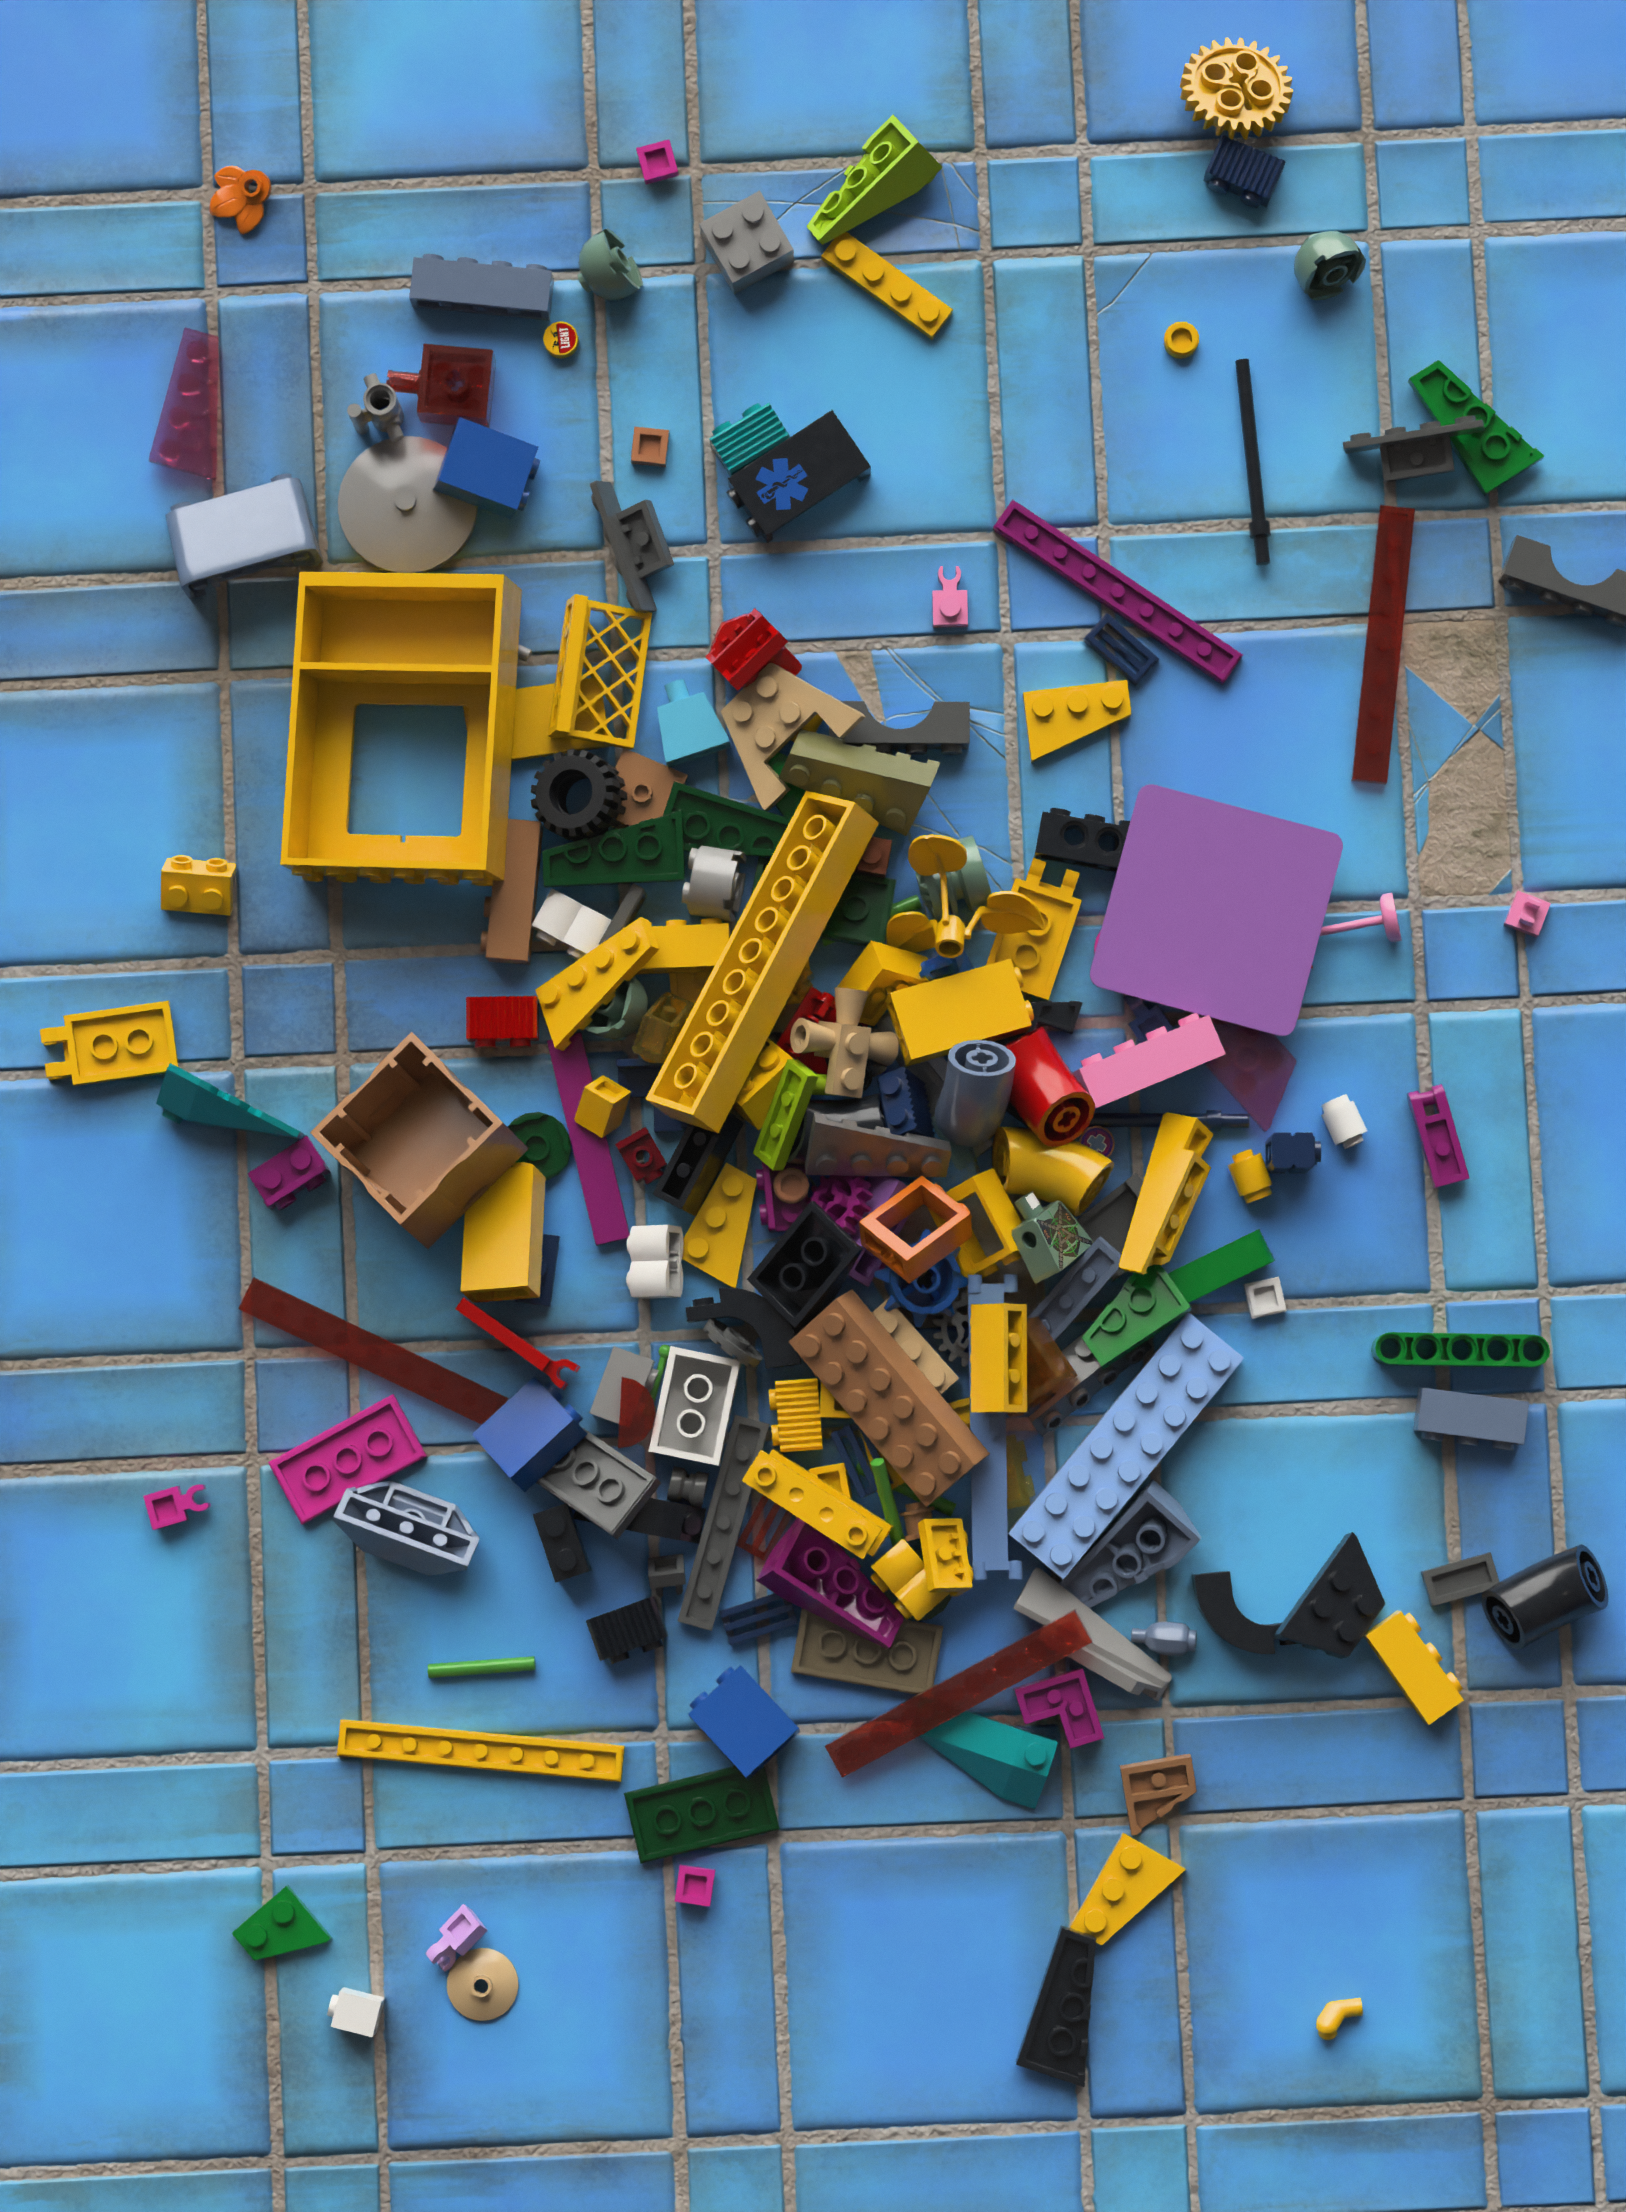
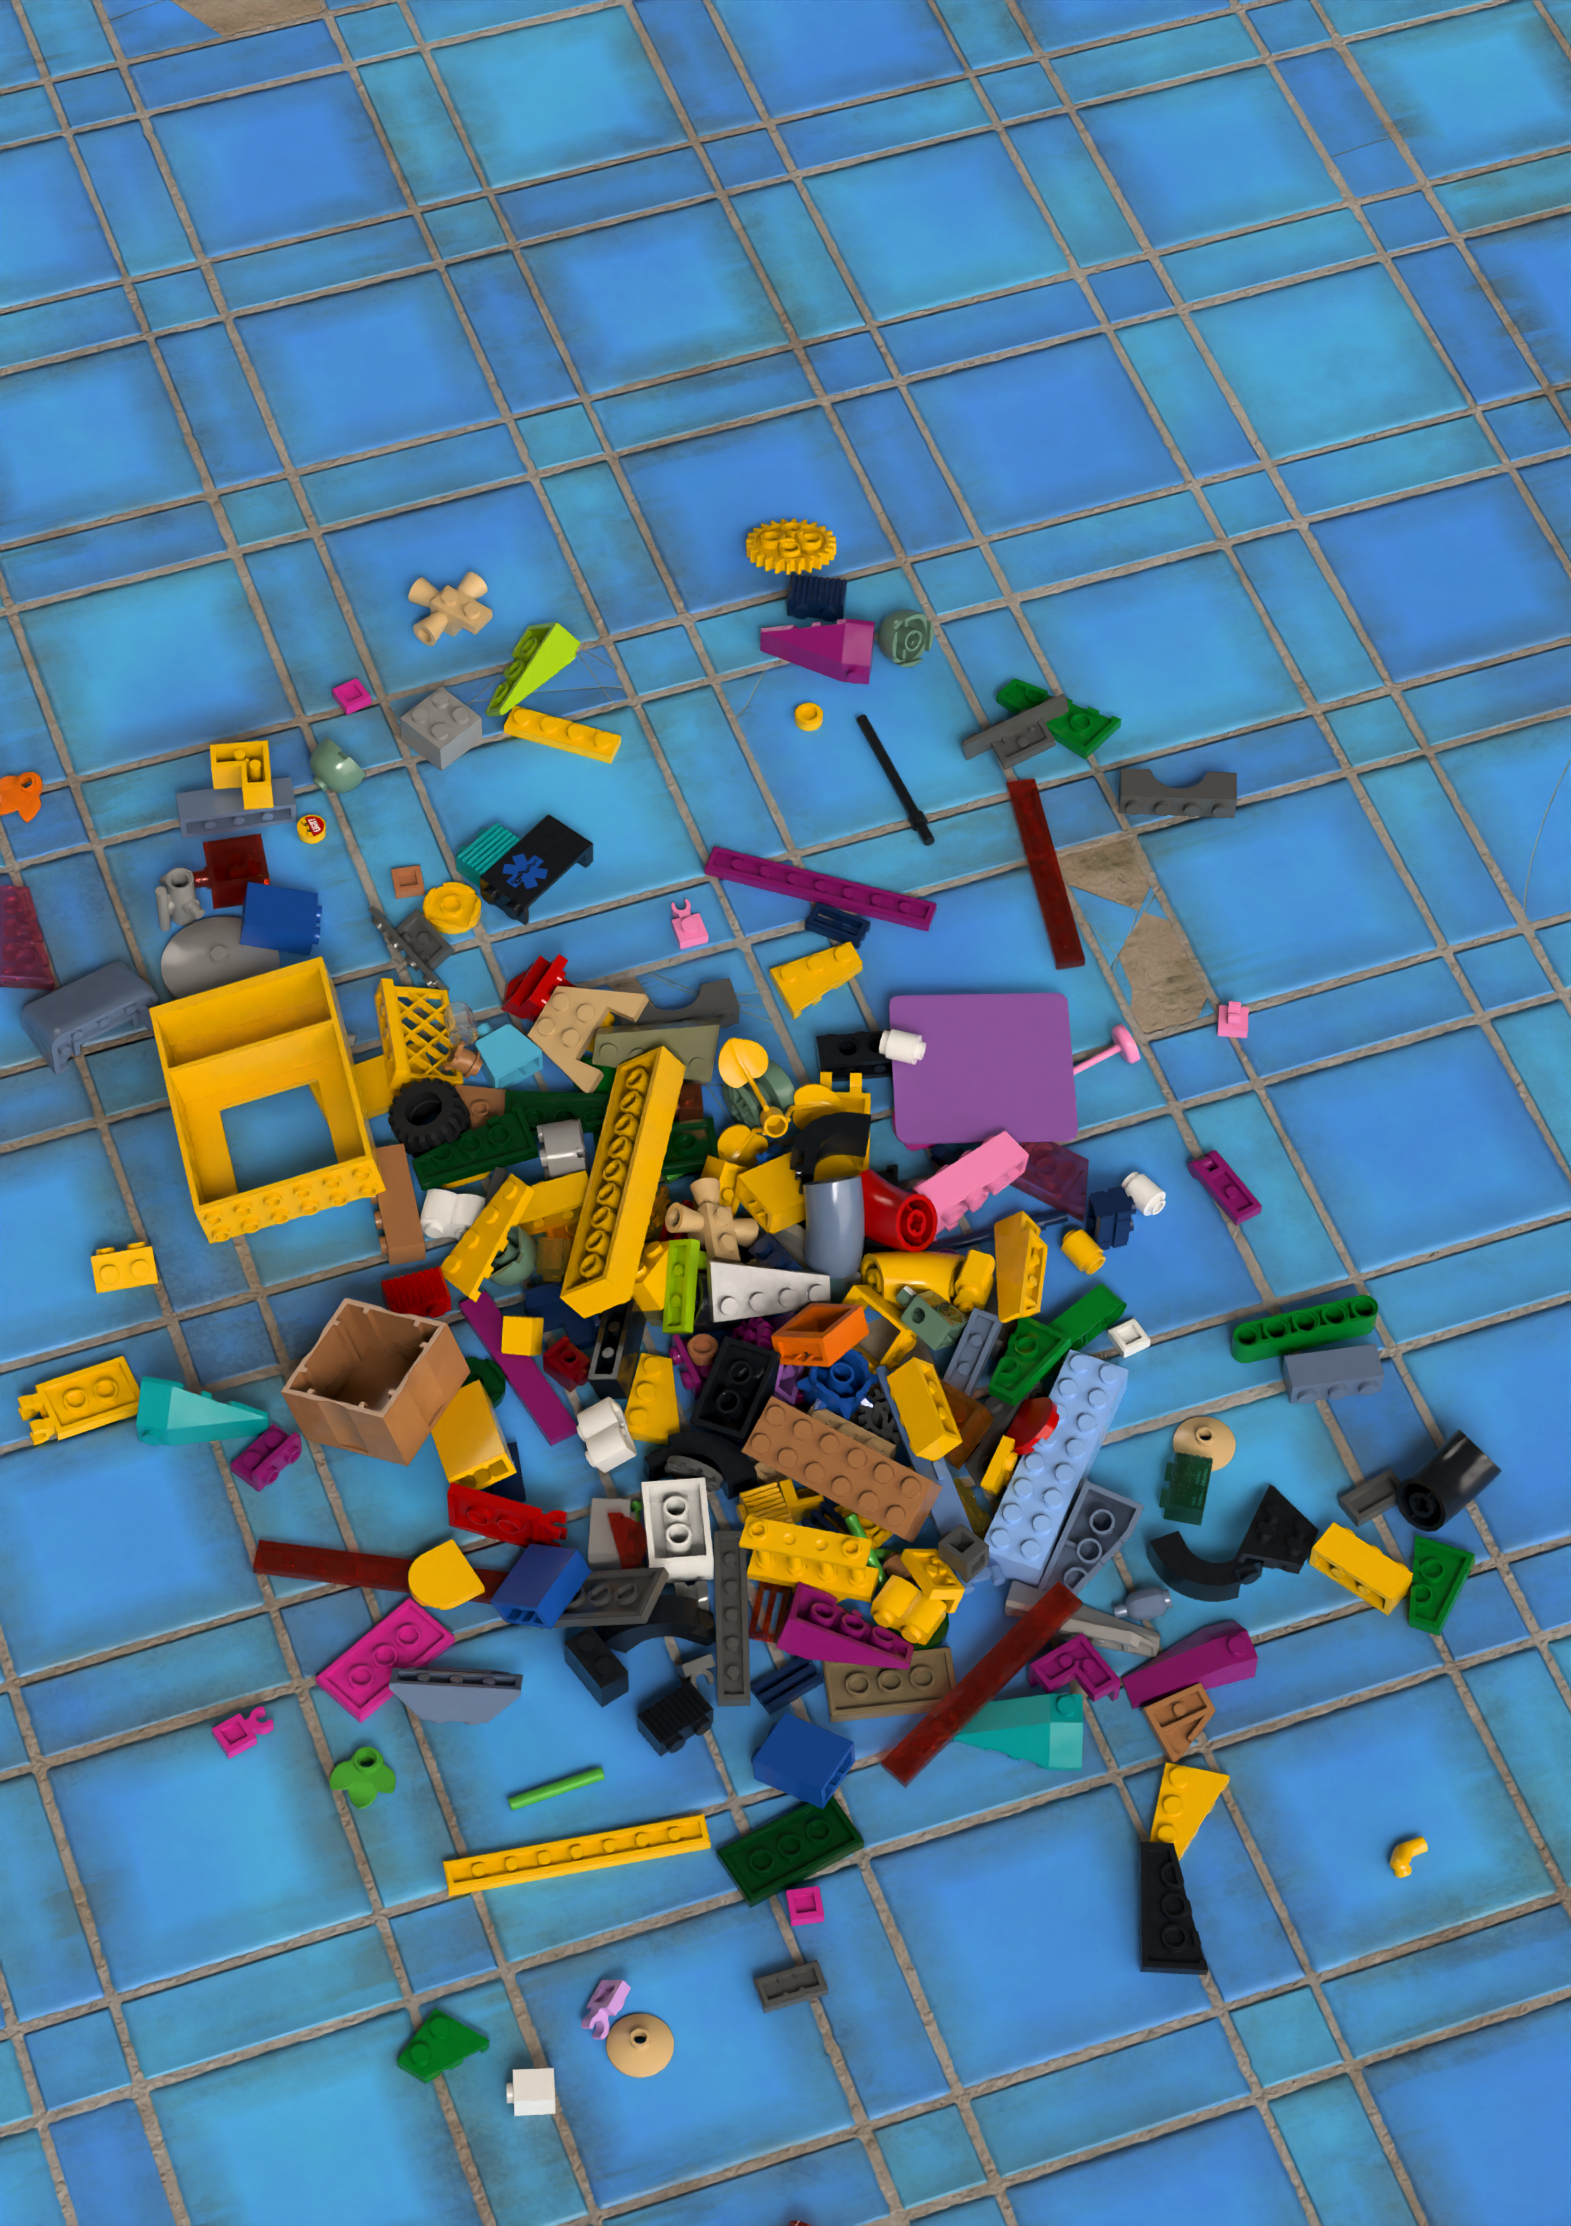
camera: 25 degrees left, 30 degrees down
none -> yellow brick [210,740,274,810]
none -> bright green plate [329,1747,396,1809]
none -> tan brick [408,572,493,646]
none -> yellow tile [408,1539,485,1610]
none -> yellow tile [423,882,482,934]
none -> clear brick [443,1001,479,1047]
none -> medium nougat brick [443,1040,483,1079]
none -> dark grey plate [753,1960,828,2014]
none -> magenta wedge [760,619,875,684]
none -> black arch [790,1112,871,1194]
none -> white brick [879,1029,926,1065]
none -> dark grey brick [938,1524,989,1583]
none -> yellow brick [953,1249,995,1318]
none -> yellow wing [980,1435,1018,1498]
none -> red tile [1005,1397,1059,1455]
none -> magenta wedge [1122,1620,1258,1709]
none -> clear green brick [1159,1452,1213,1526]
none -> tan dish [1173,1416,1236,1472]
none -> green wing [1409,1535,1475,1636]

